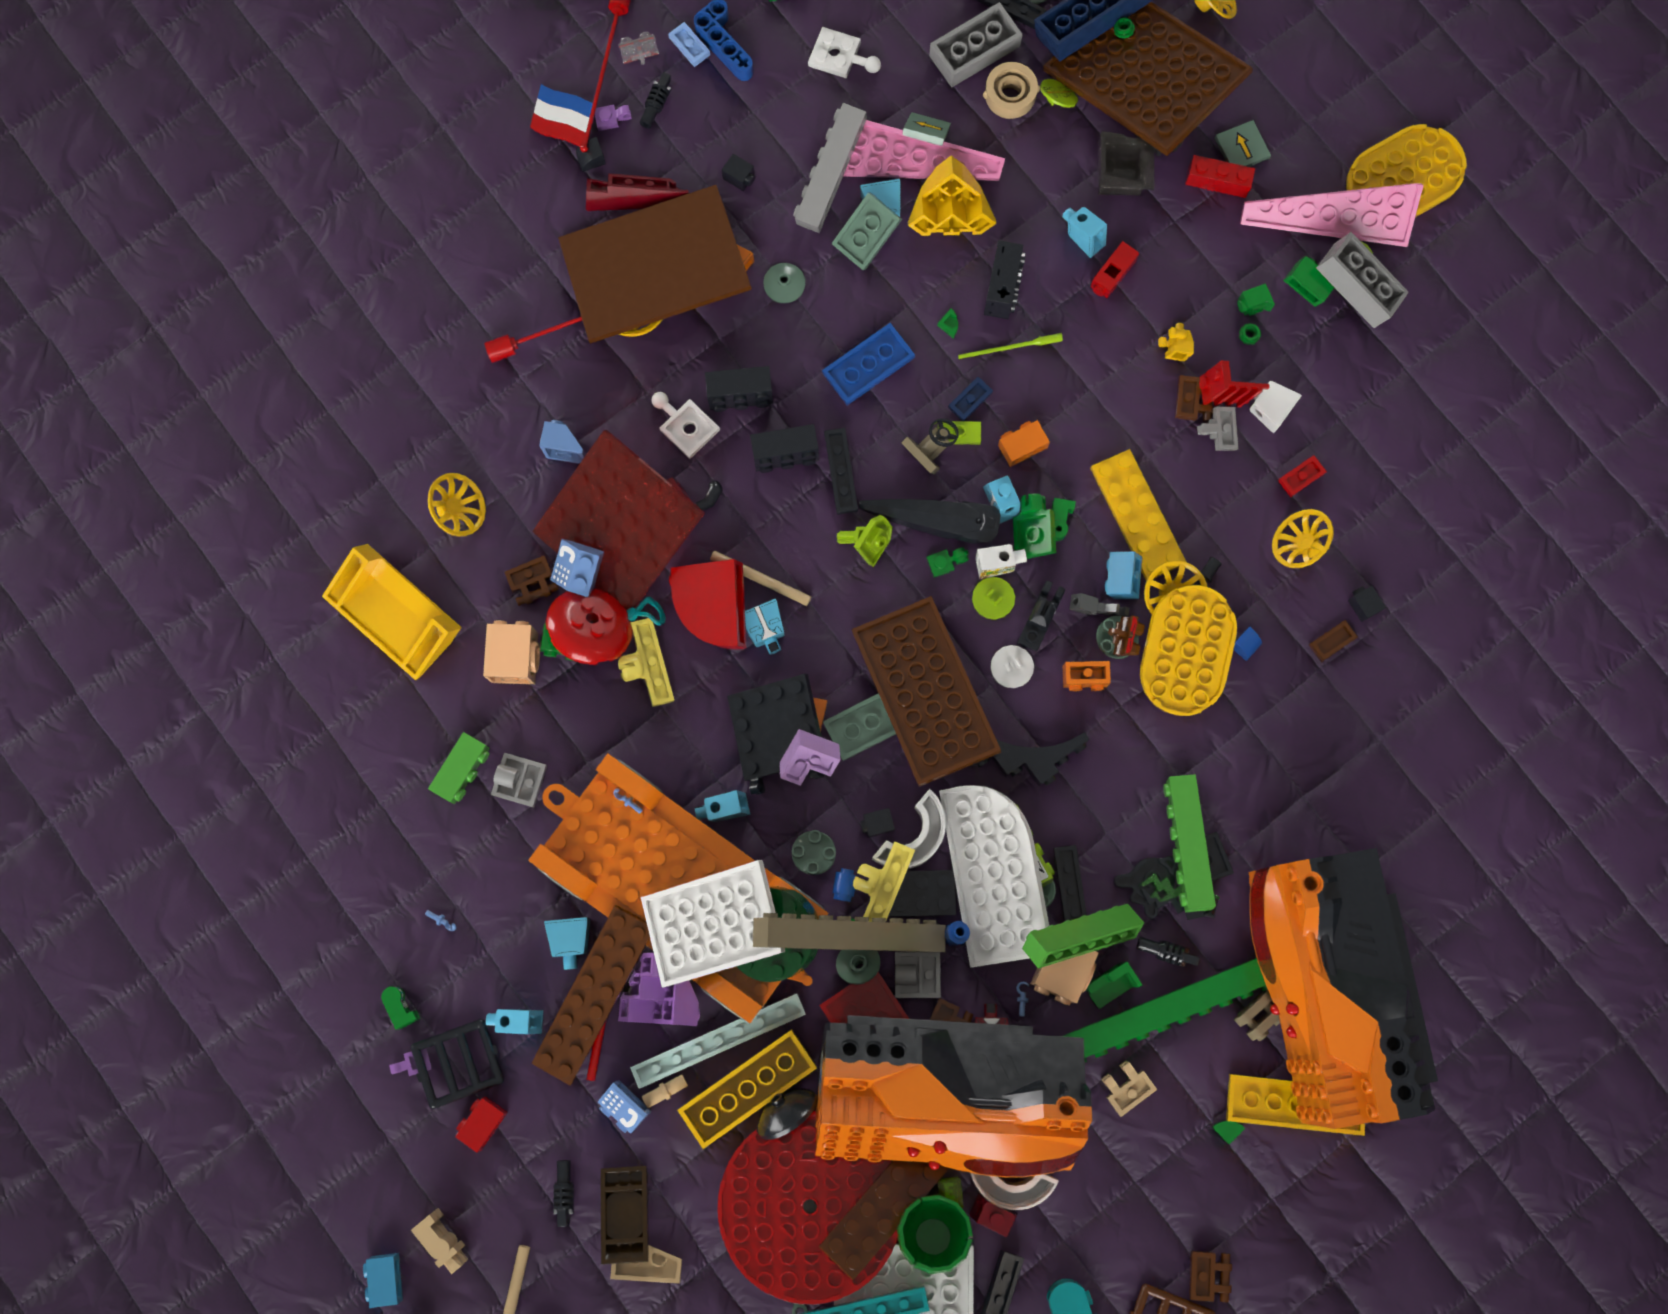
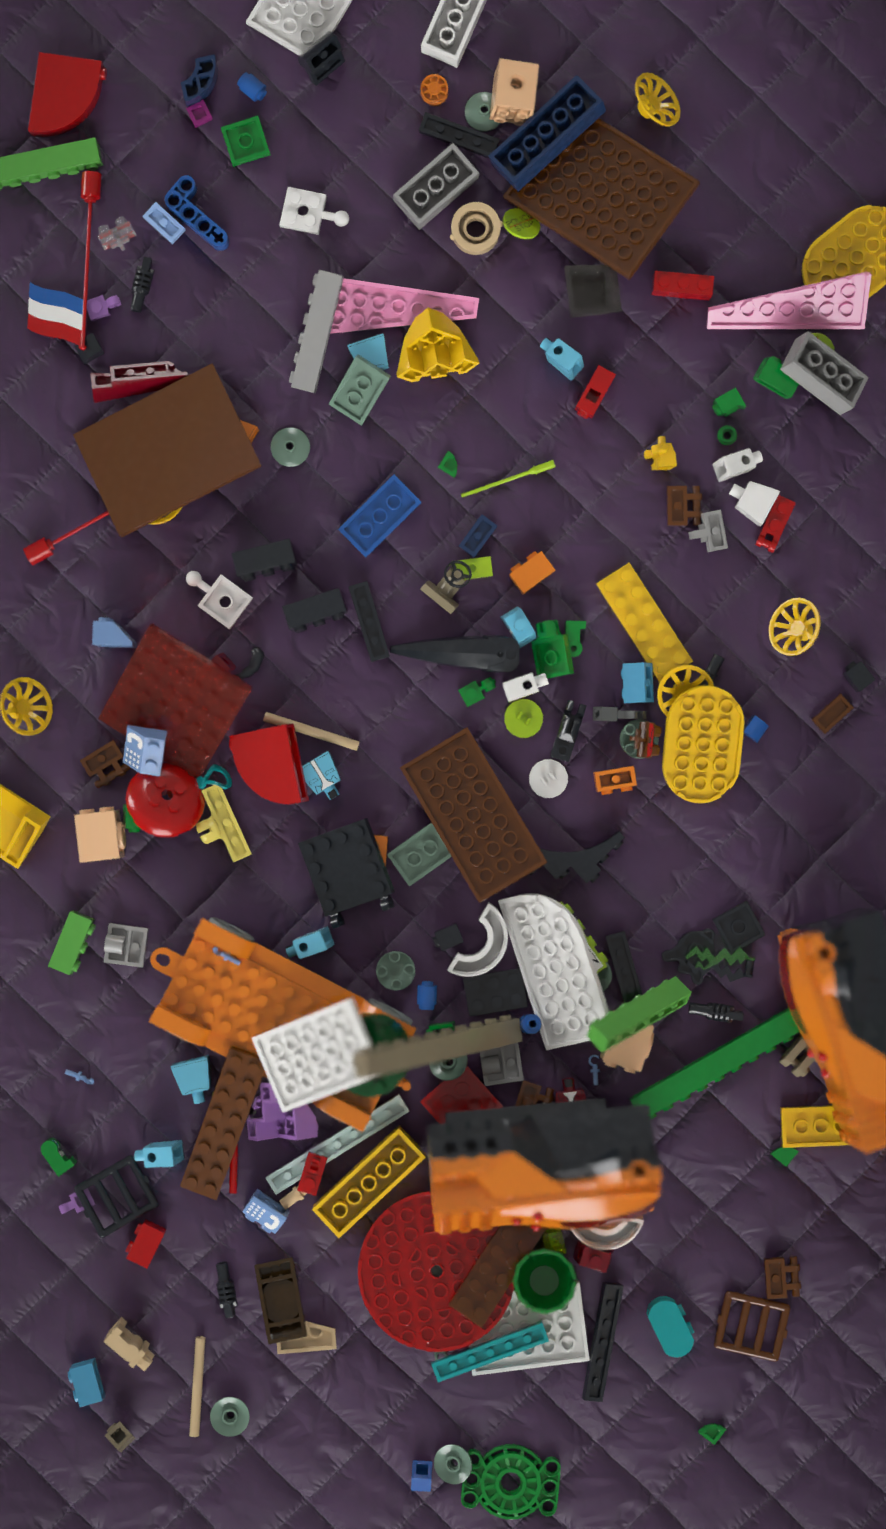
camera: 15 degrees left, 10 degrees up
black brick [722,154,756,192] -> none
black dish [757,1088,818,1140] -> none
lavender panel [780,729,840,786] -> none
lime piece [837,515,893,567] -> none
light yellow plate [853,841,915,922] -> none
sand green tile [902,112,951,146] -> none
black piece [984,240,1026,320] -> none
green panel [1086,962,1142,1009] -> none
tan plate [1101,1060,1157,1117] -> none
green plate [1114,18,1135,38] -> none
bright green brick [1163,774,1216,913] -> none
red plate [1199,360,1270,407] -> none
sand green tile [1215,120,1271,167] -> none
red plate [1278,455,1327,497] -> none
none -> red plate [297,1151,328,1196]
none -> white torso [712,448,763,482]
none -> red plate [755,495,796,553]

